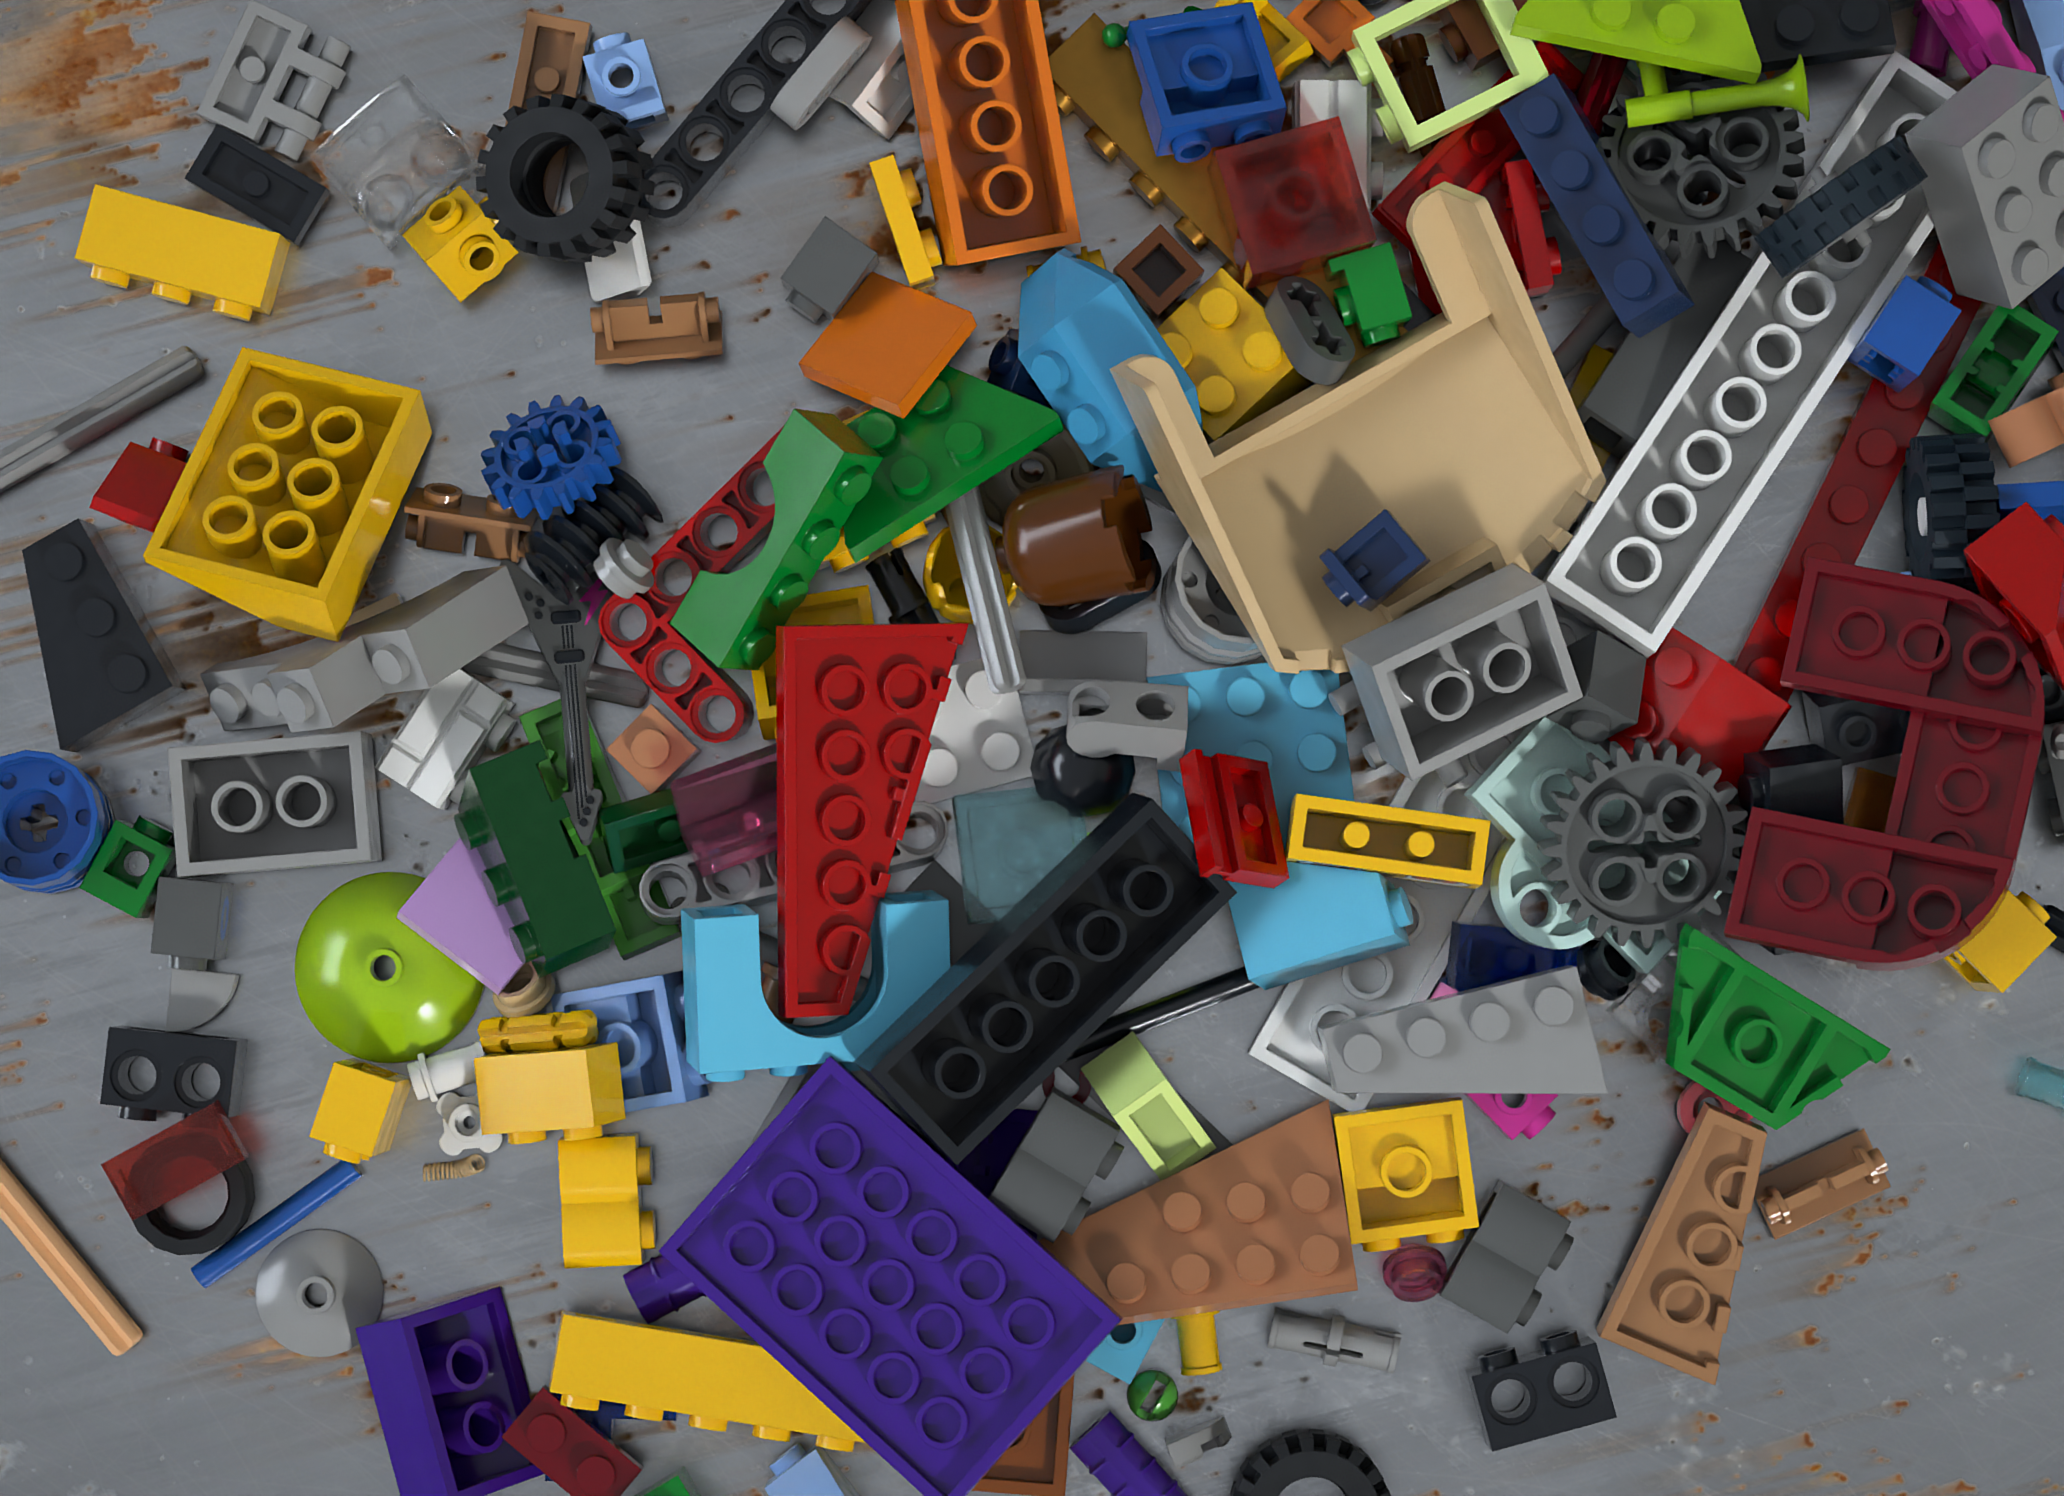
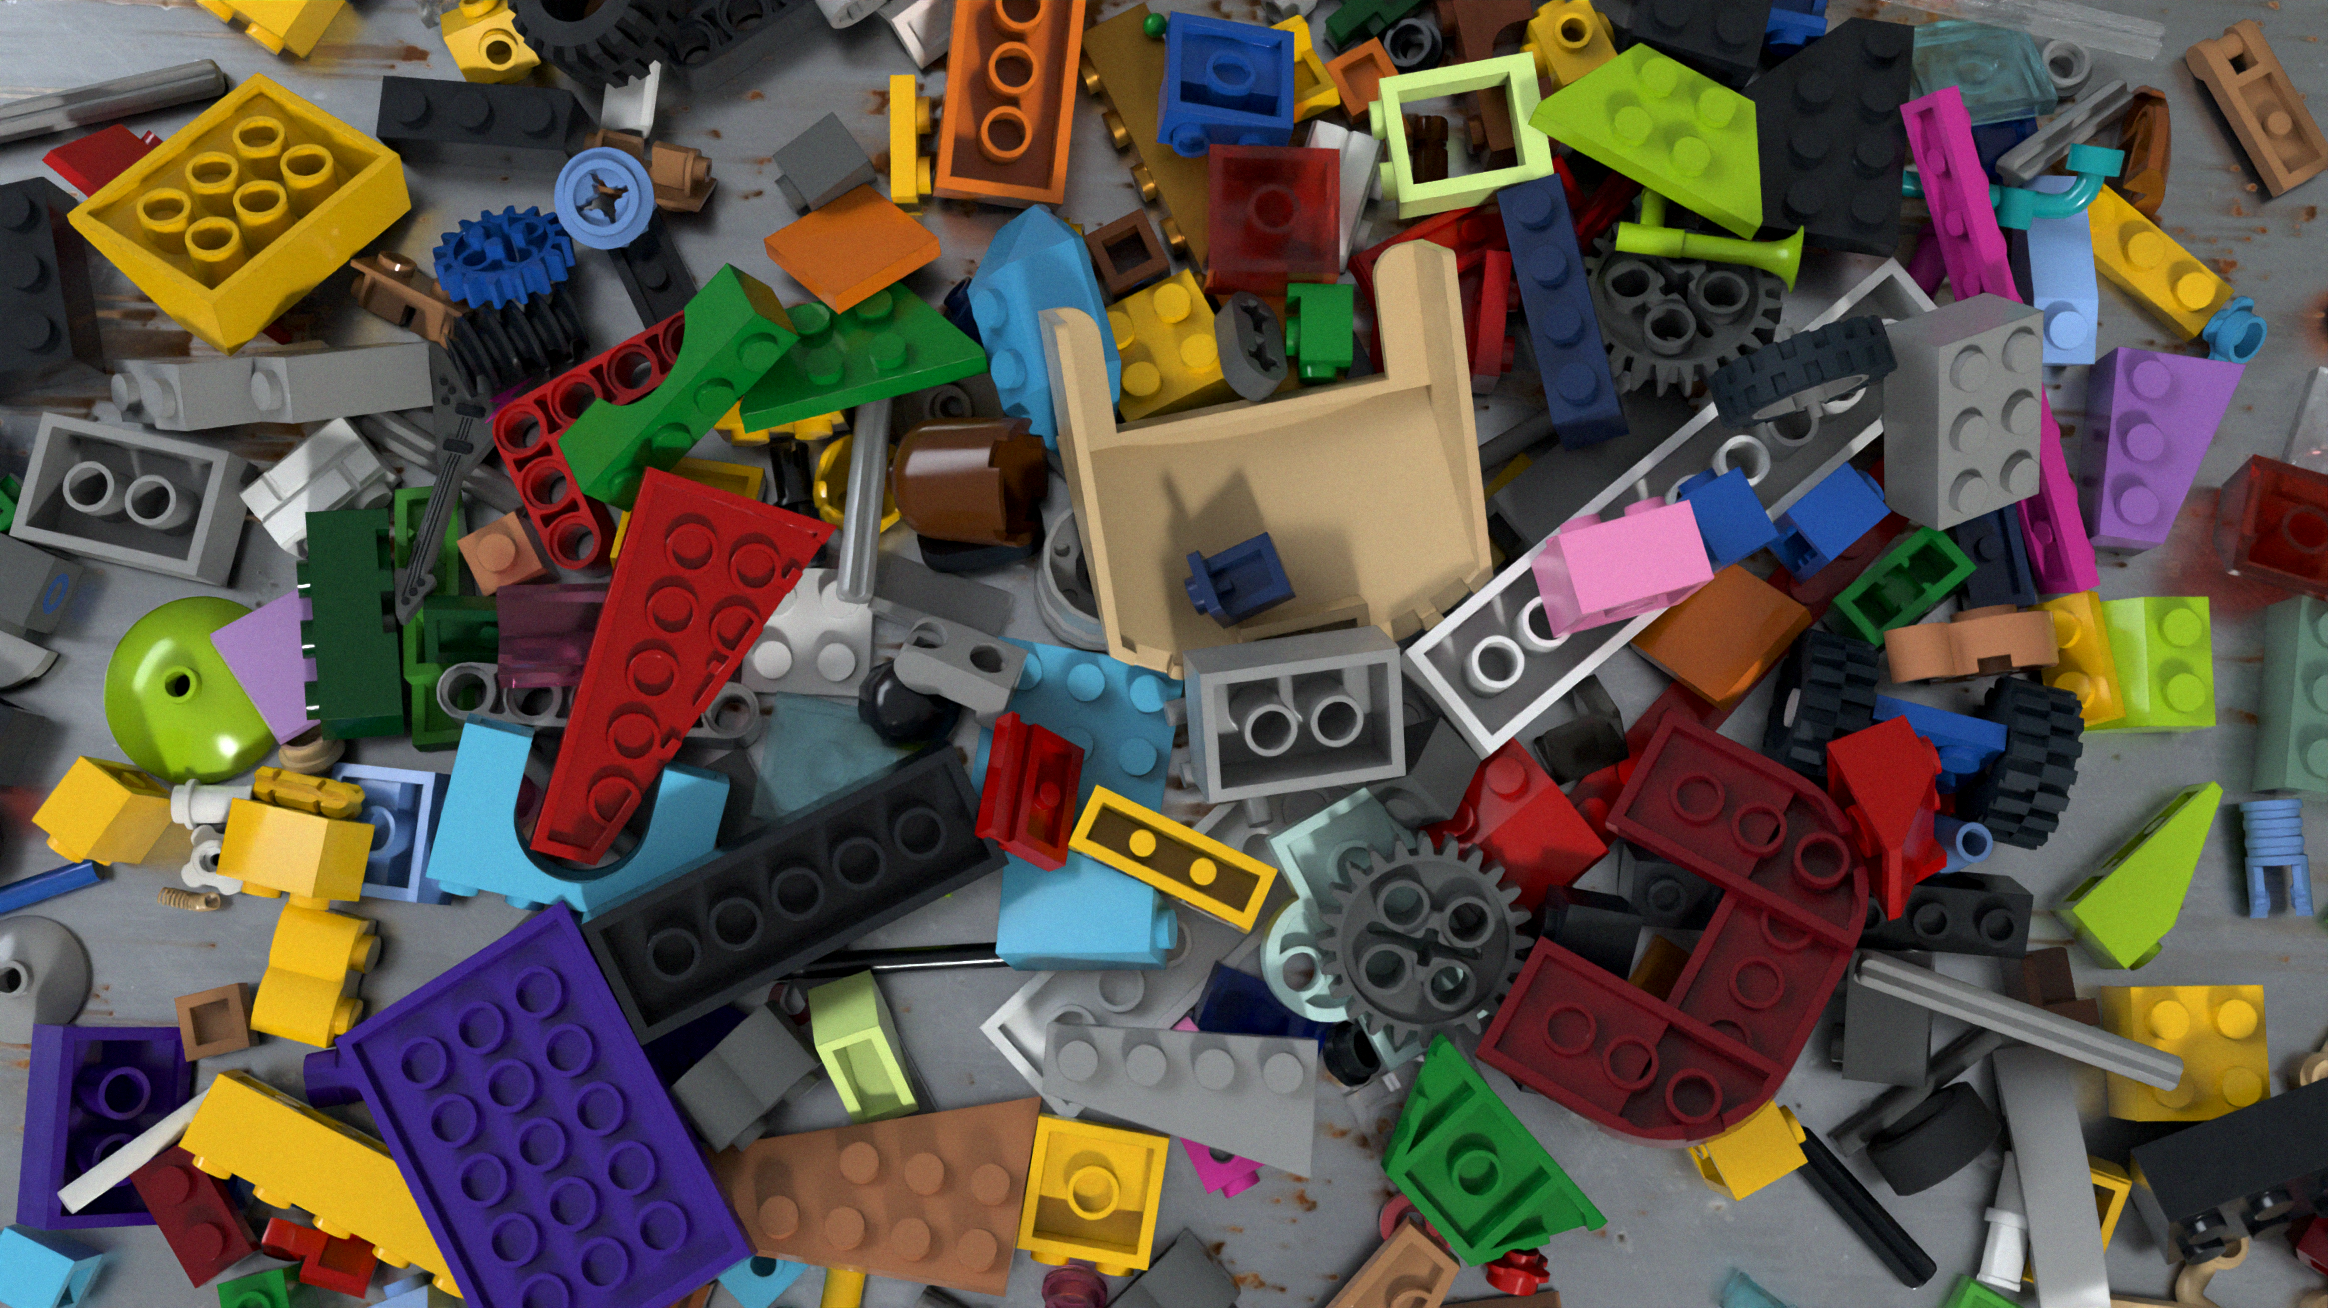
camera: 20 degrees right, 5 degrees down
light grey plate [594,538,654,599] -> none
none -> white bar [57,1087,211,1214]
none -> medium nougat plate [174,983,260,1062]
none -> red plate [261,1217,380,1299]
none -> black brick [376,75,589,173]
none -> medium blue gear [554,147,657,250]
none -> black plate [606,209,699,329]
none -> red plate [1484,1247,1550,1296]
none -> bright pink brick [1531,496,1714,638]
none -> clear smoke panel [1534,674,1630,787]
none -> orange tile [1628,563,1813,713]
none -> blue brick [1674,466,1780,575]

